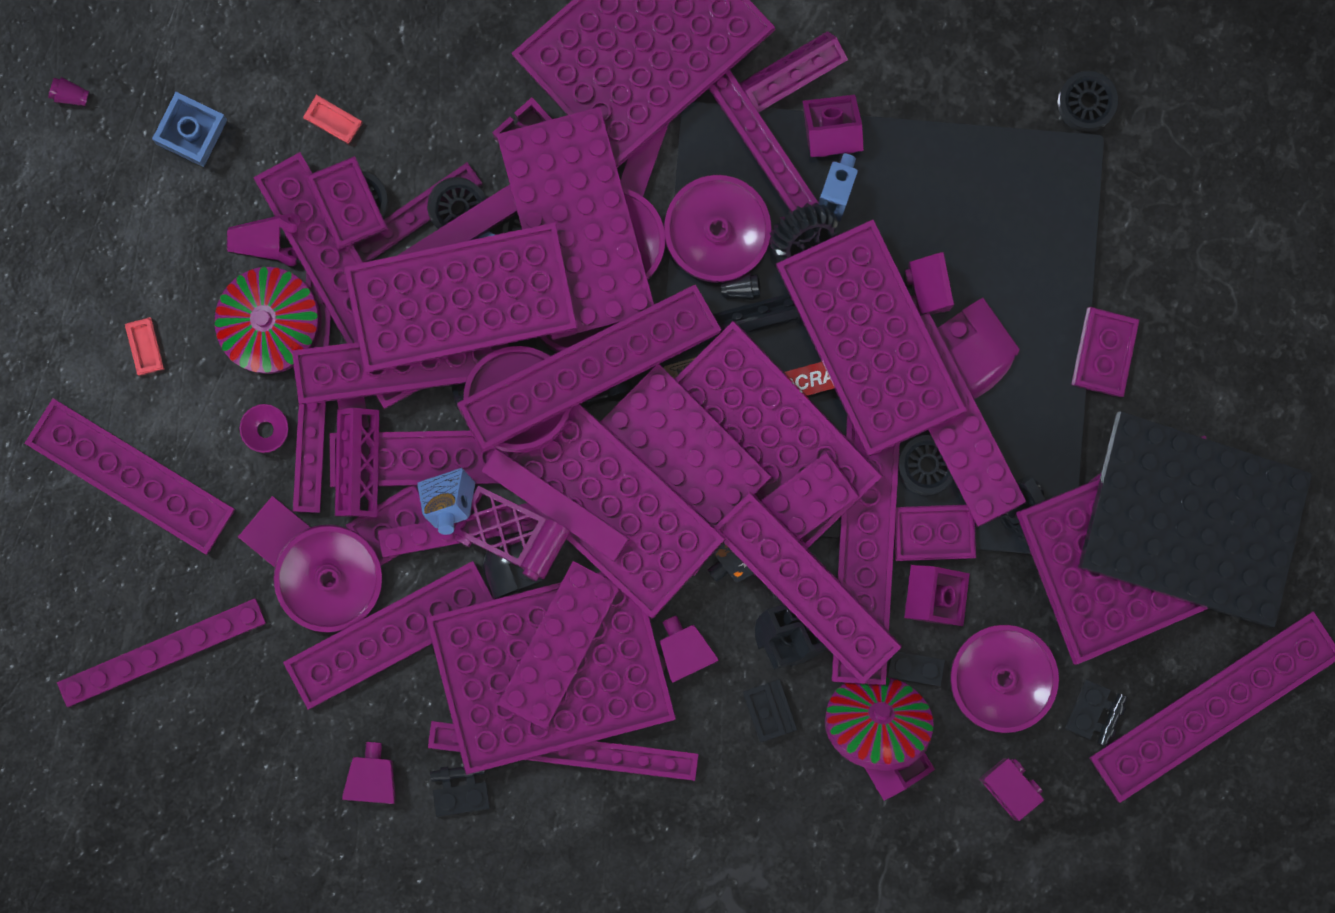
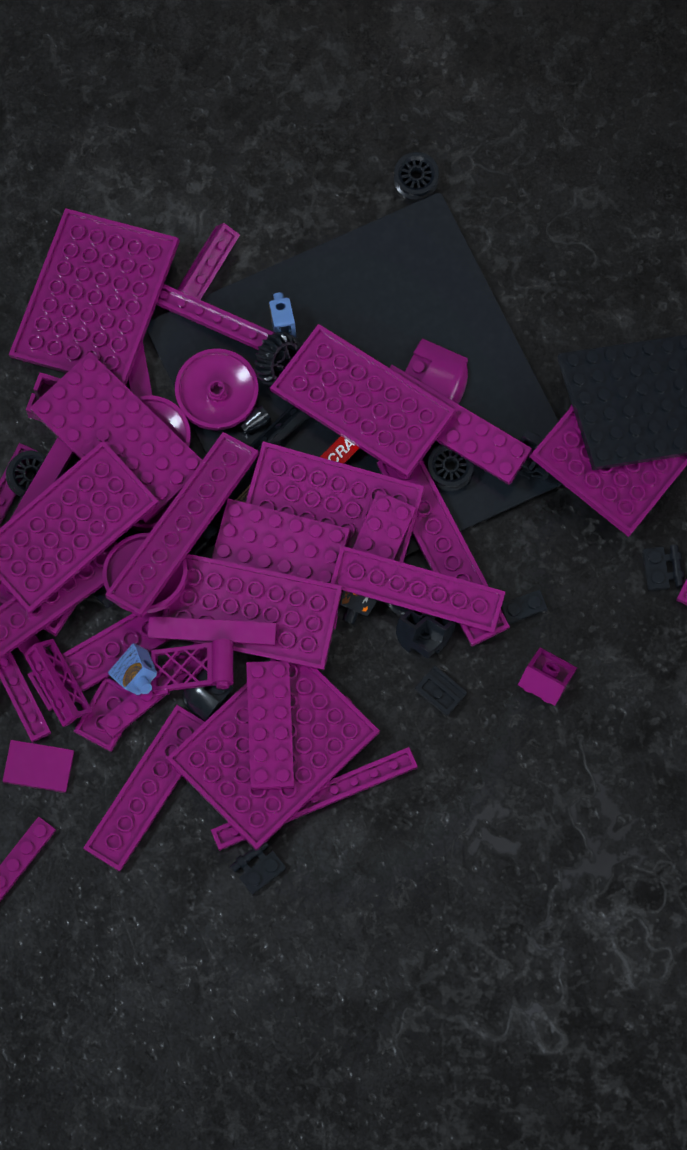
camera: 25 degrees left, 10 degrees down
magenta dish [274,525,382,632] -> none
magenta torso [342,742,396,804] -> none
magenta torso [660,615,718,683] -> none
magenta slope [803,95,864,157] -> none
dish [825,677,933,771] -> none
magenta tile [894,505,976,561] -> none
magenta slope [904,252,954,316] -> none
magenta slope [904,565,970,626] -> none
magenta dish [950,625,1059,733] -> none
magenta brick [979,758,1044,821] -> none
magenta tile [1071,307,1139,398] -> none

